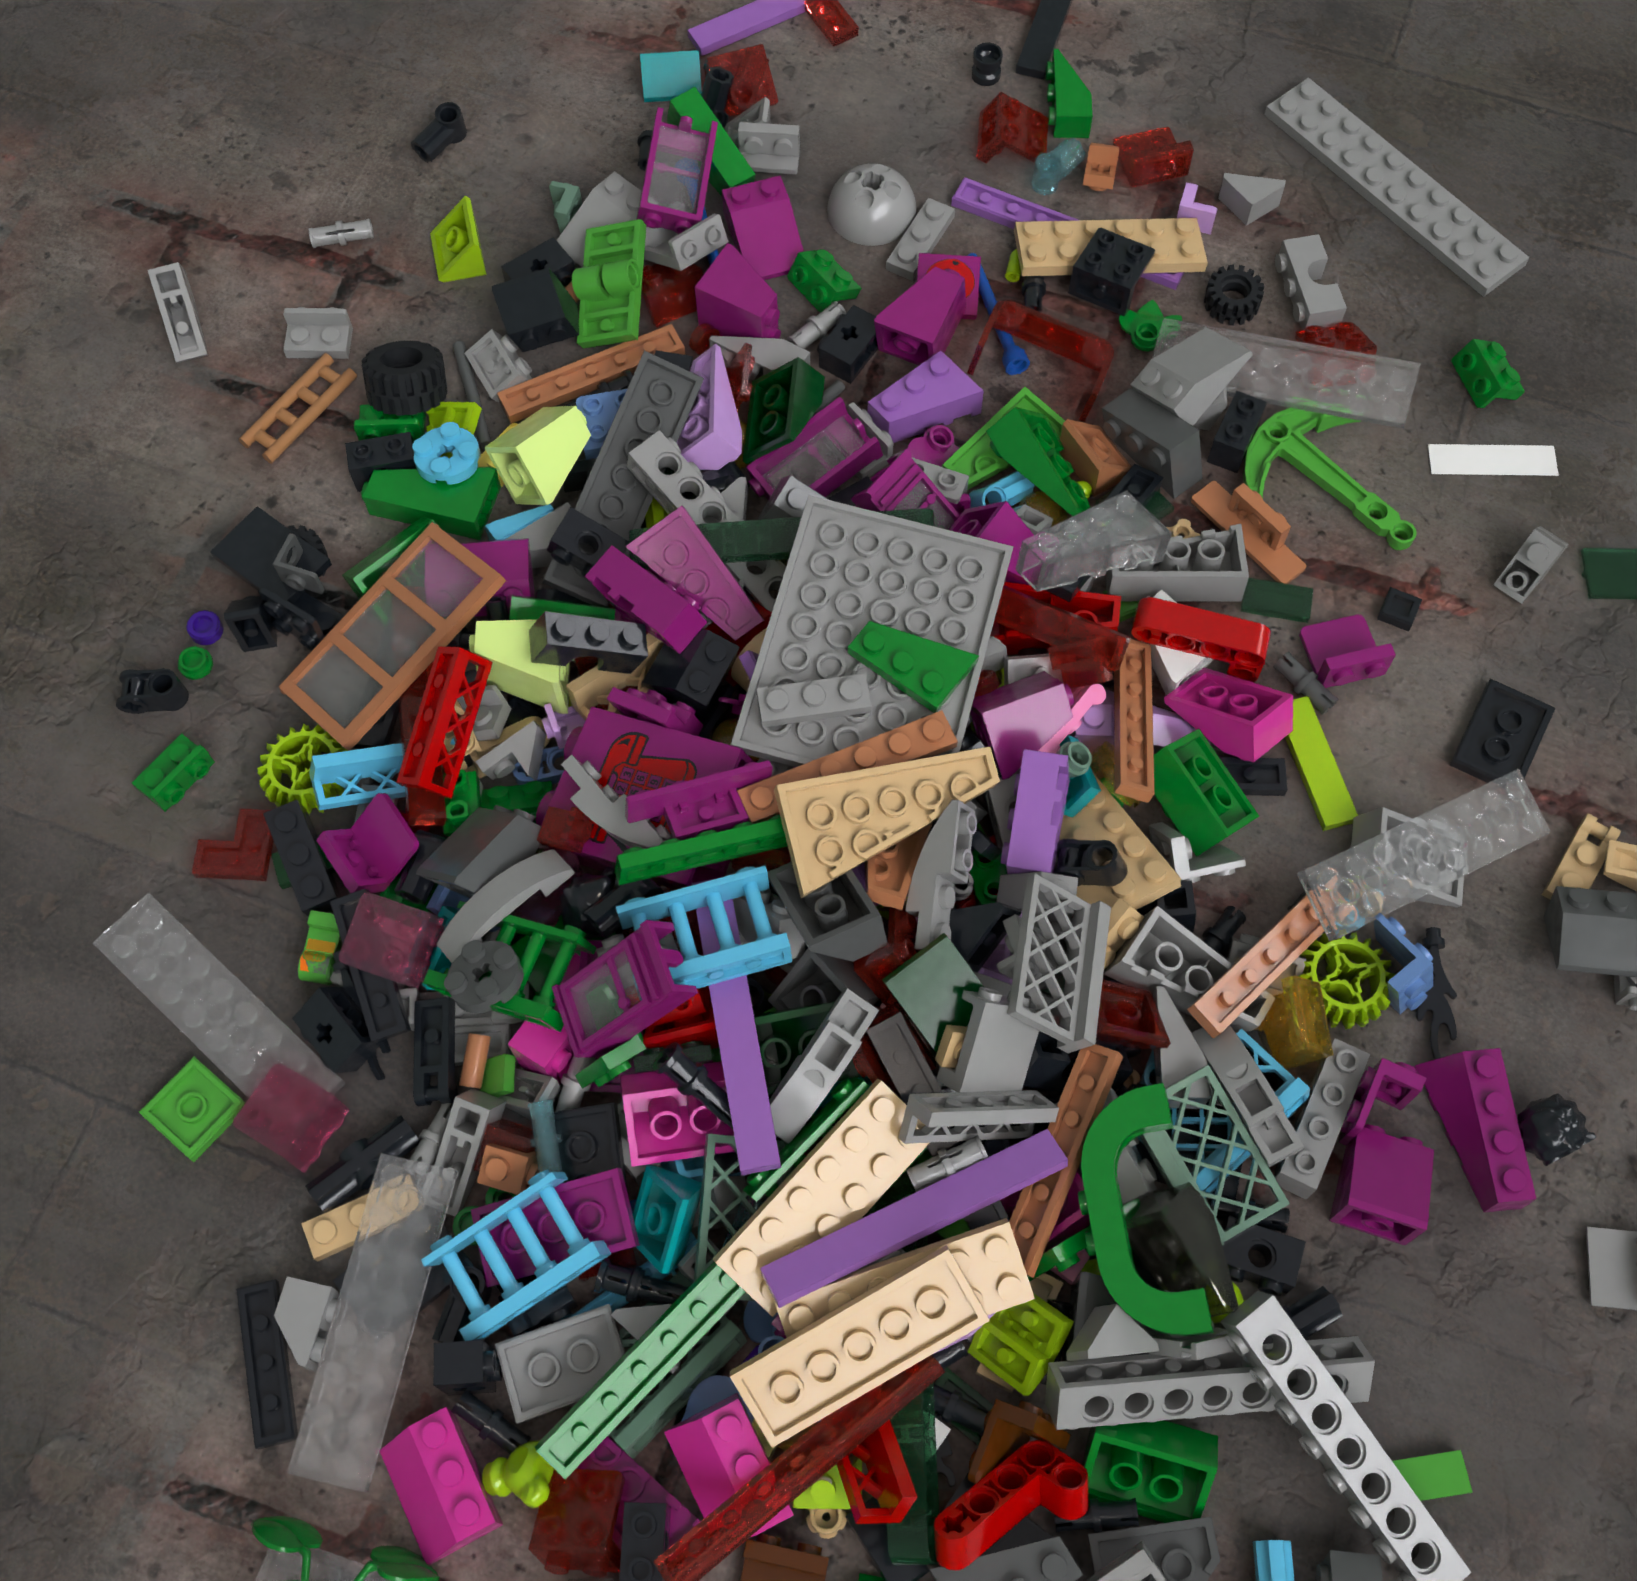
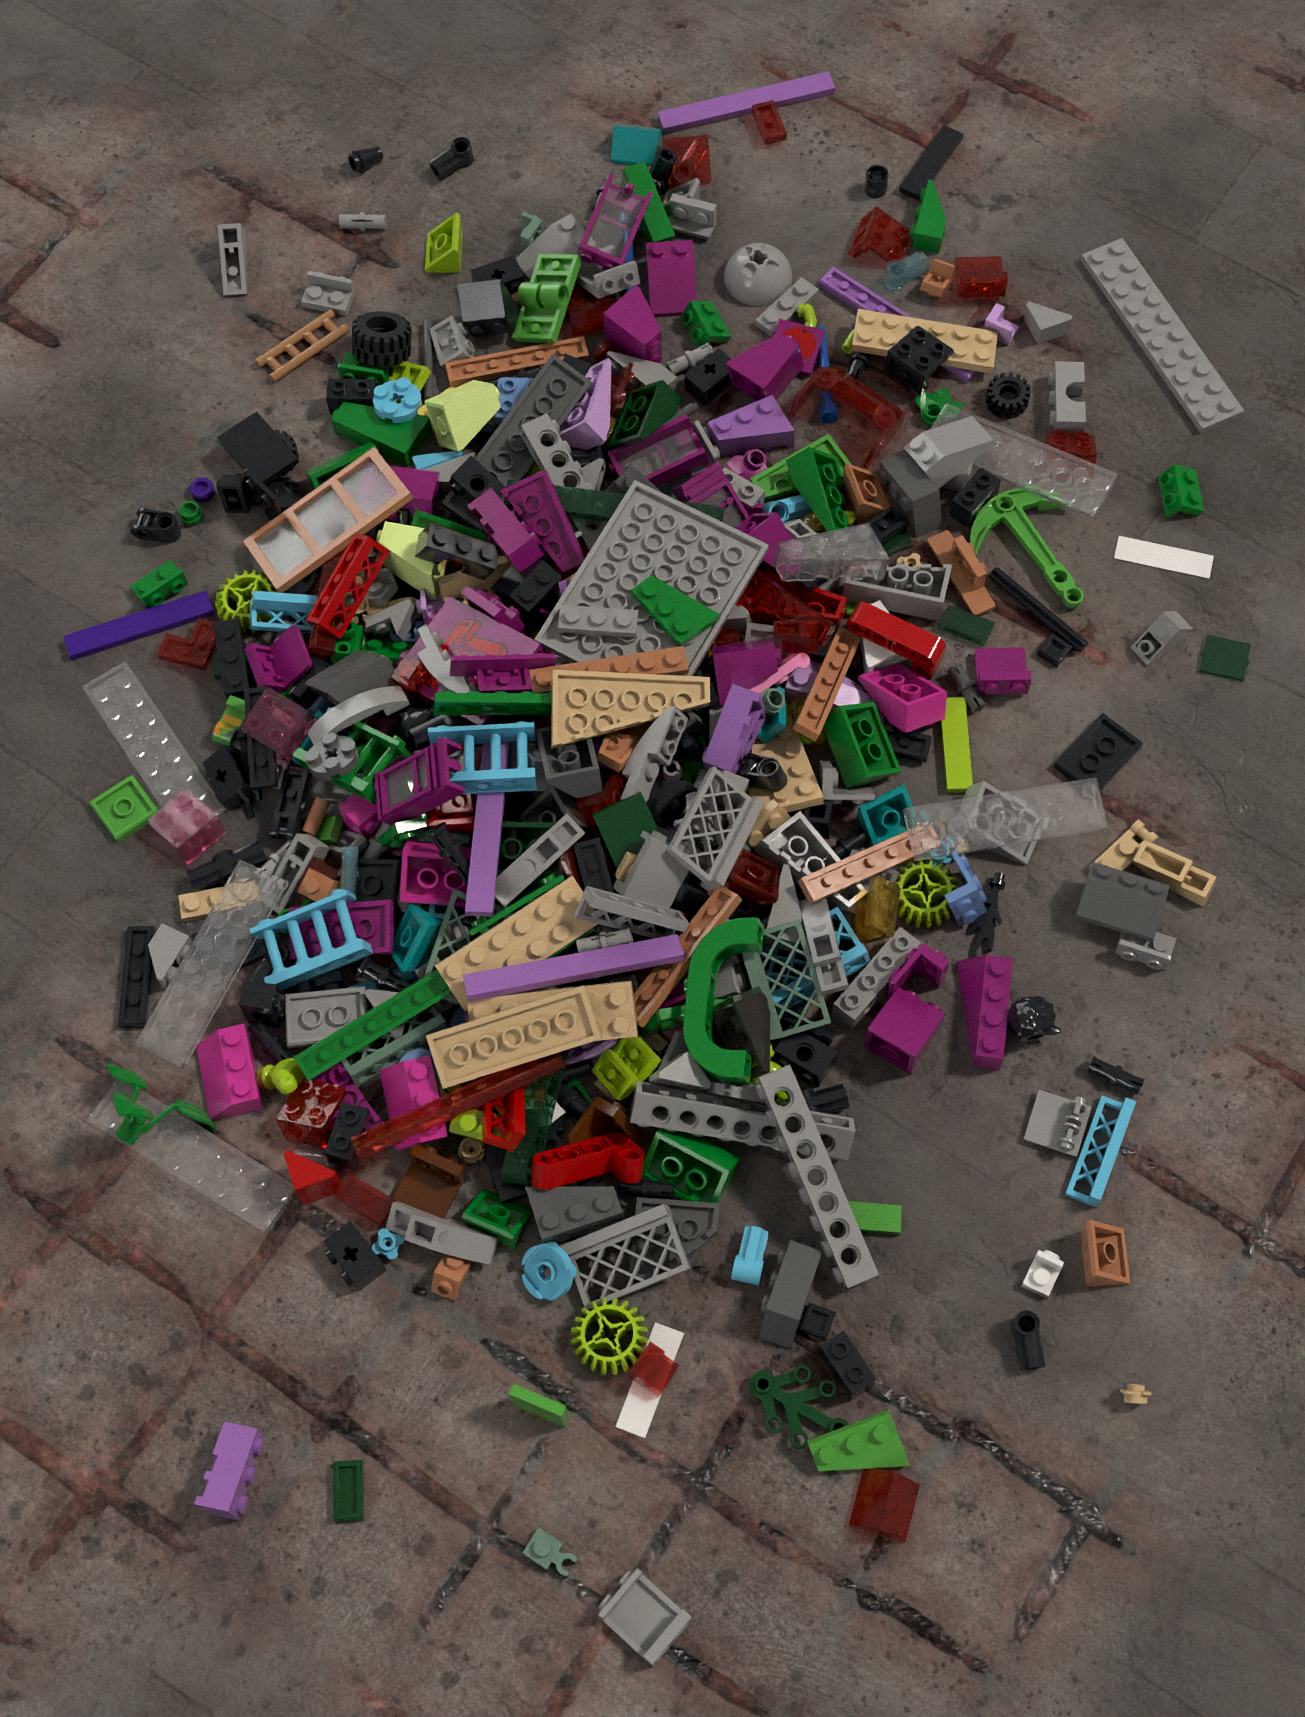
camera: 15 degrees right, 0 degrees up
dark grey bracket [273,533,325,594] -> none
none -> dark purple tile [63,590,215,660]
none -> black cone [348,146,383,173]
none -> lime arm [797,303,817,328]
none -> teal slope [856,785,919,847]
none -> black axle [989,567,1088,652]

